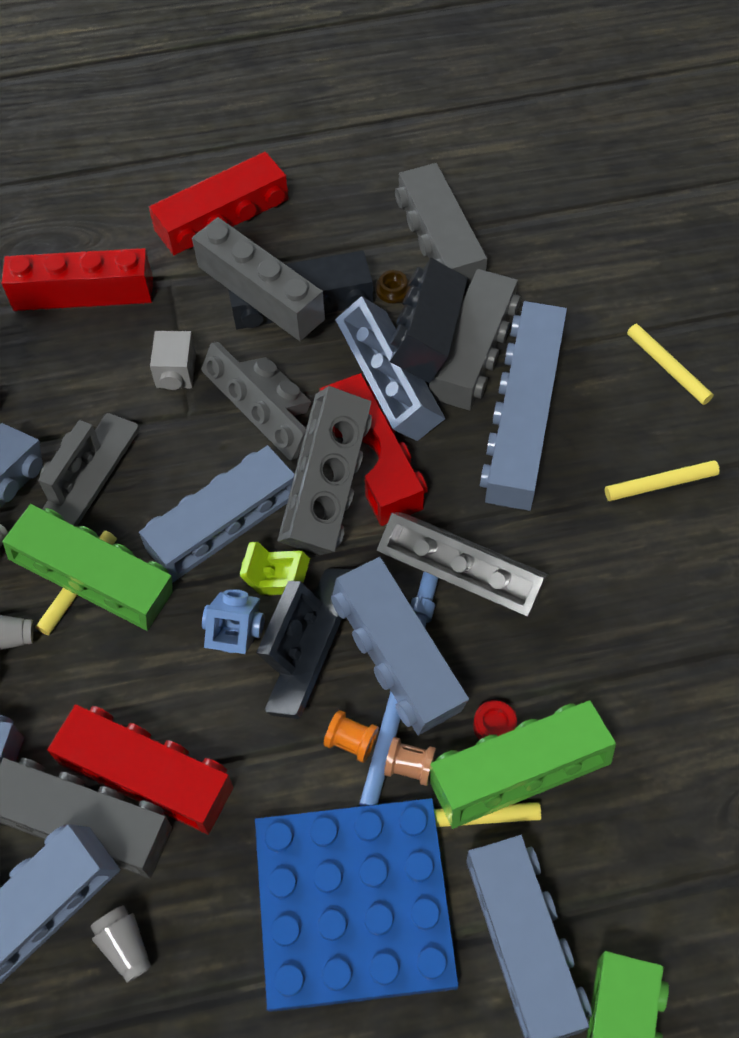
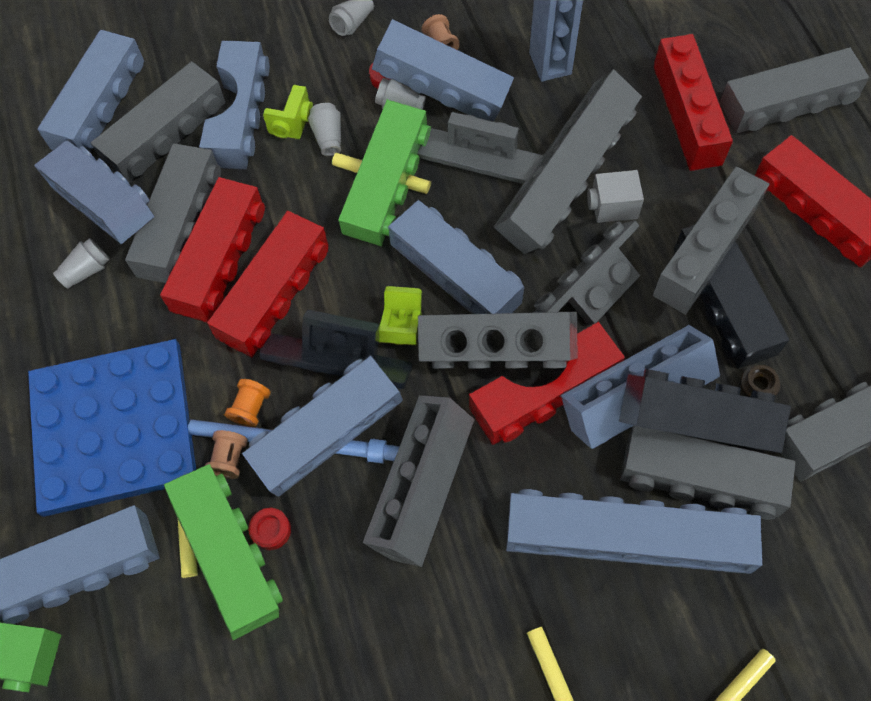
camera: 85 degrees right, 5 degrees up
medium blue brick [202,589,265,654] -> none
none -> red brick [207,211,329,358]
none -> dark grey brick [494,69,642,254]
none -> dark grey brick [720,47,870,134]

